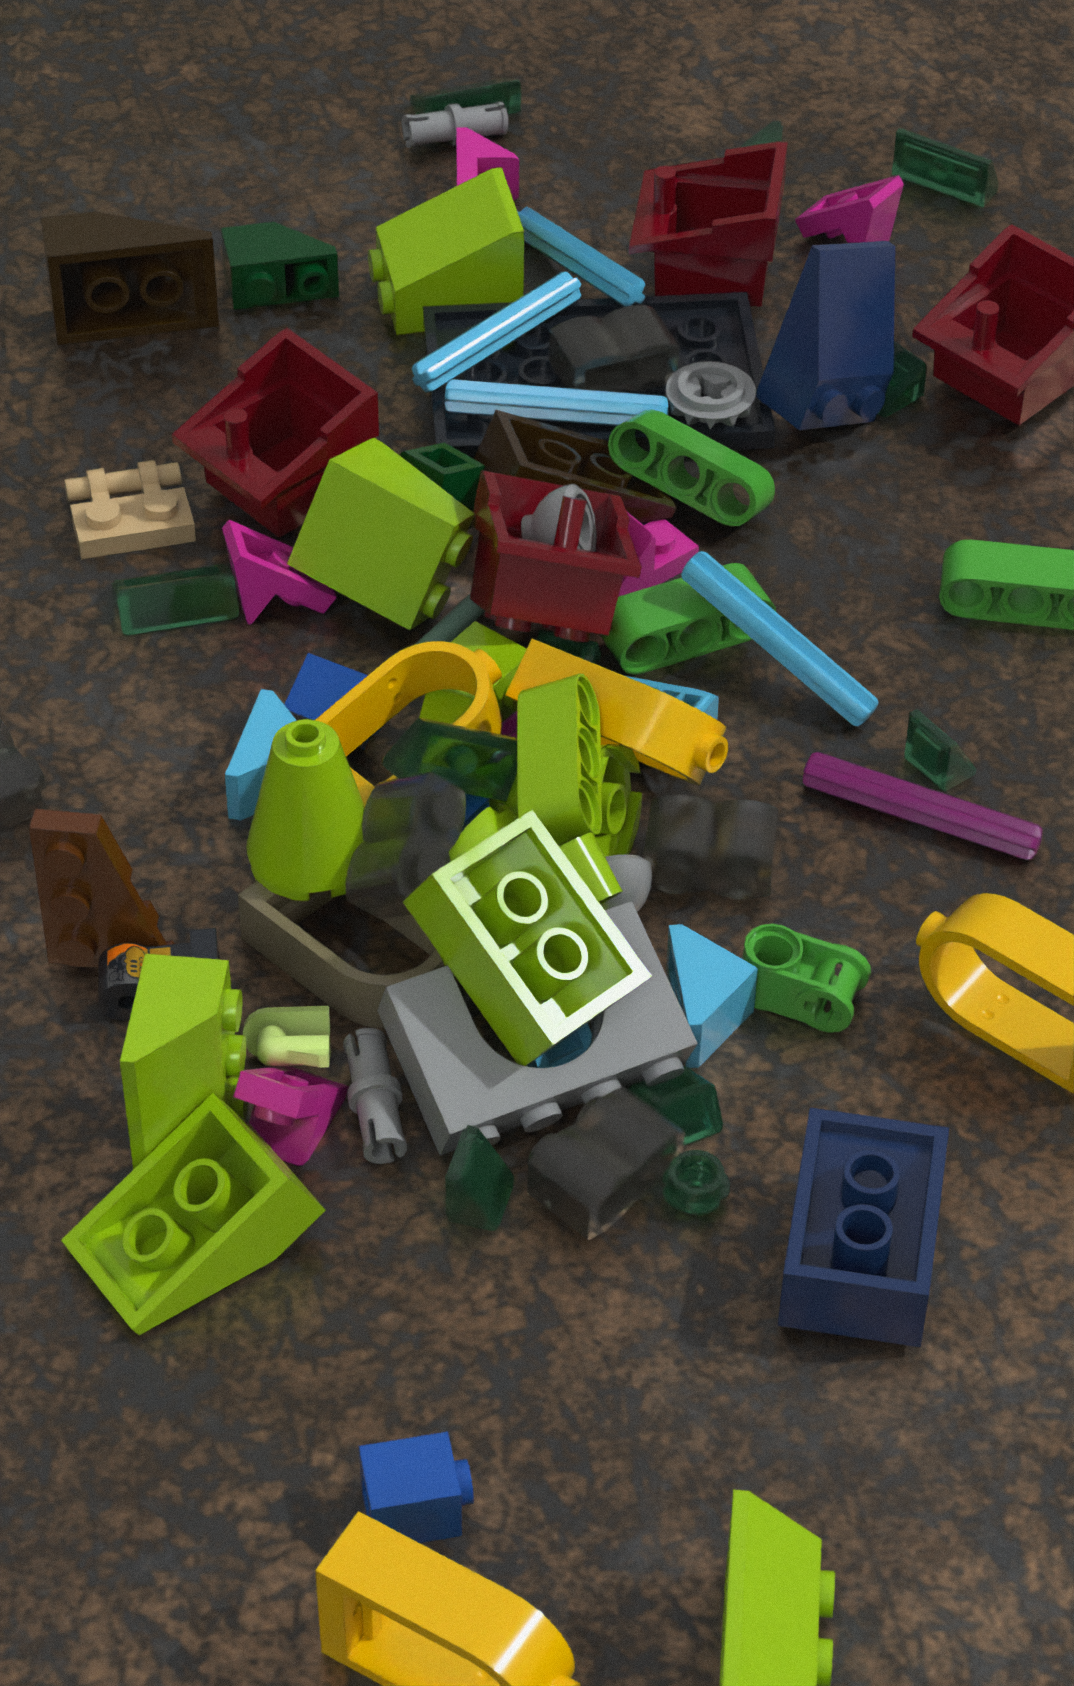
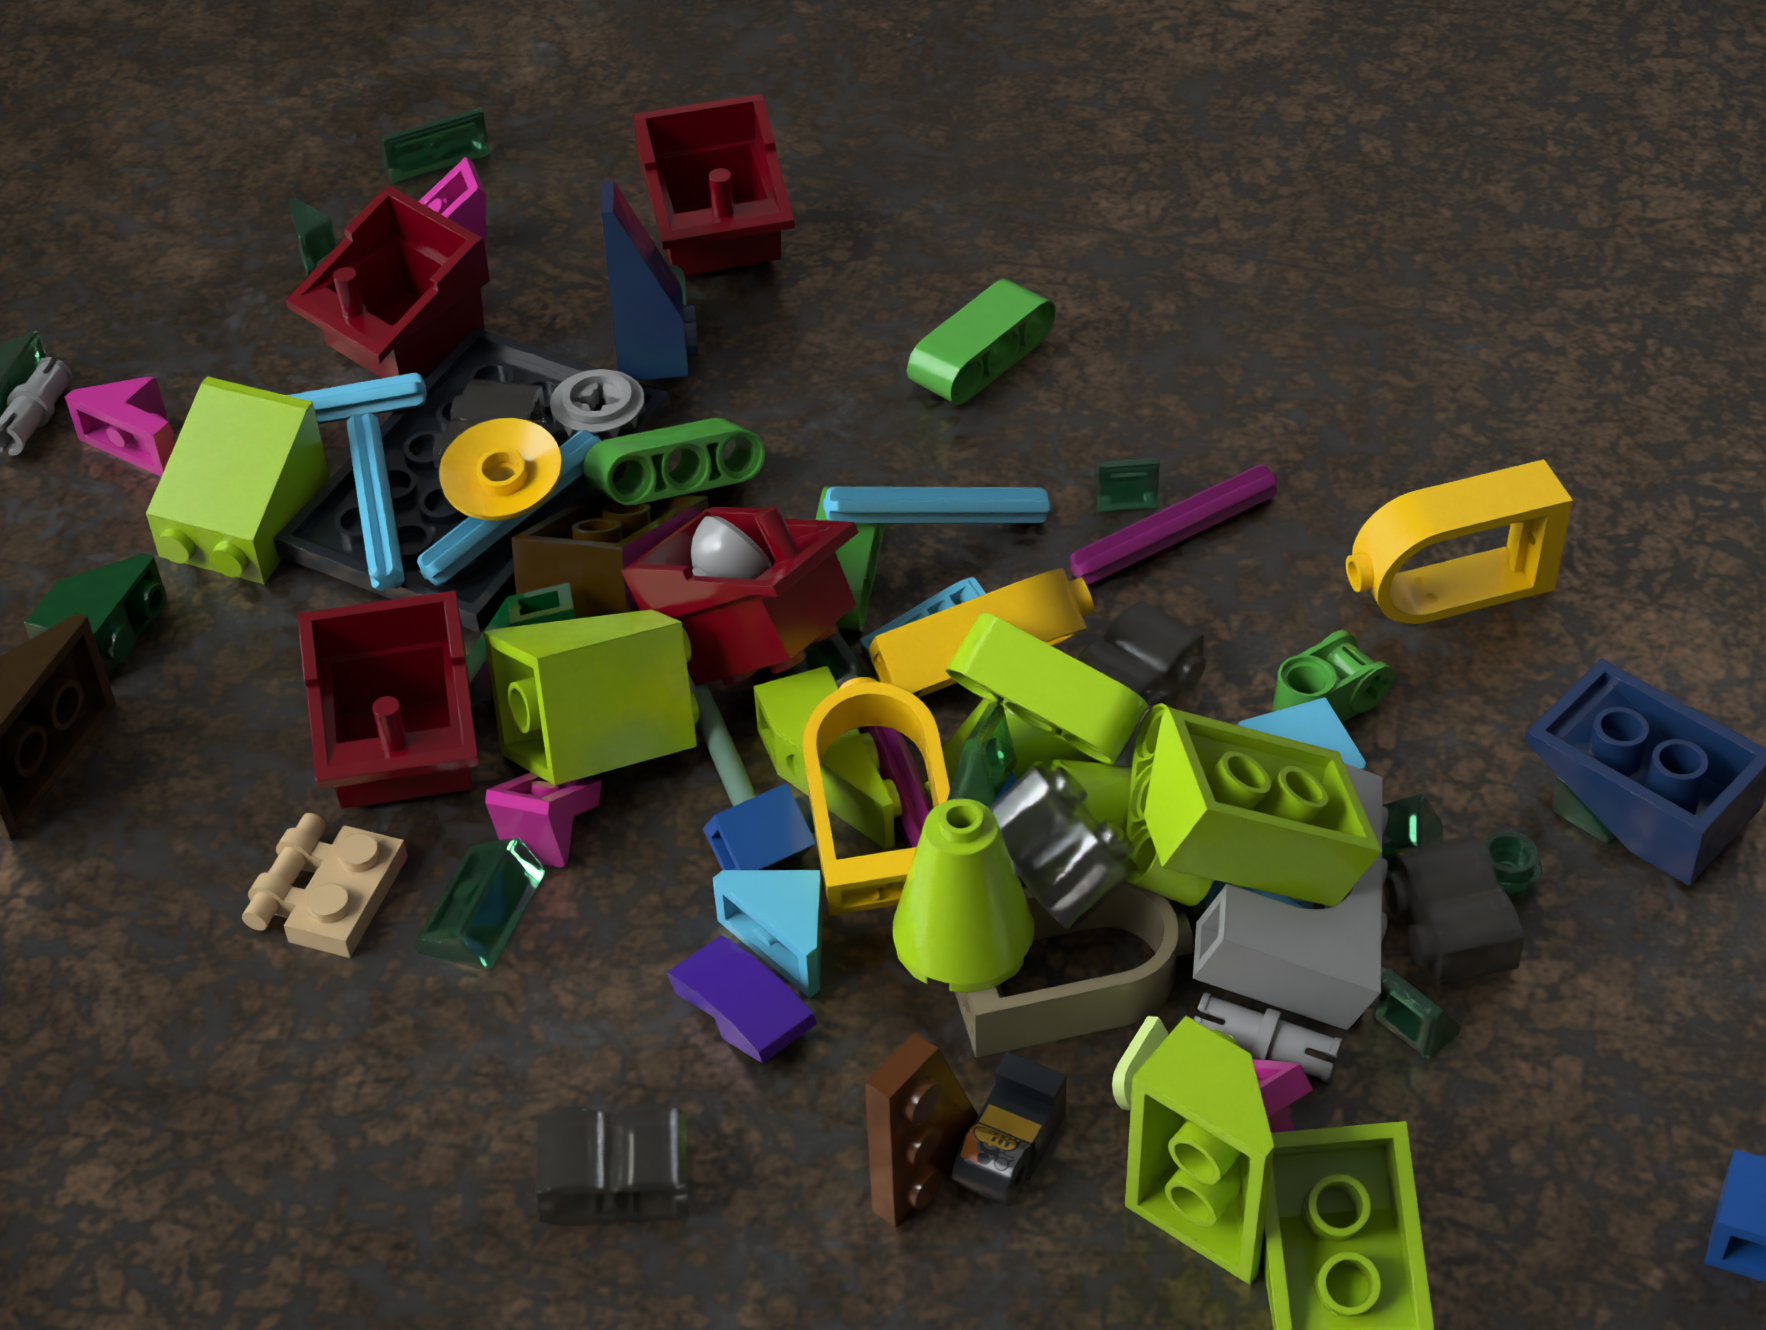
camera: 55 degrees left, 0 degrees up
none -> yellow dish [439,418,563,521]
none -> dark purple slope [667,935,817,1063]

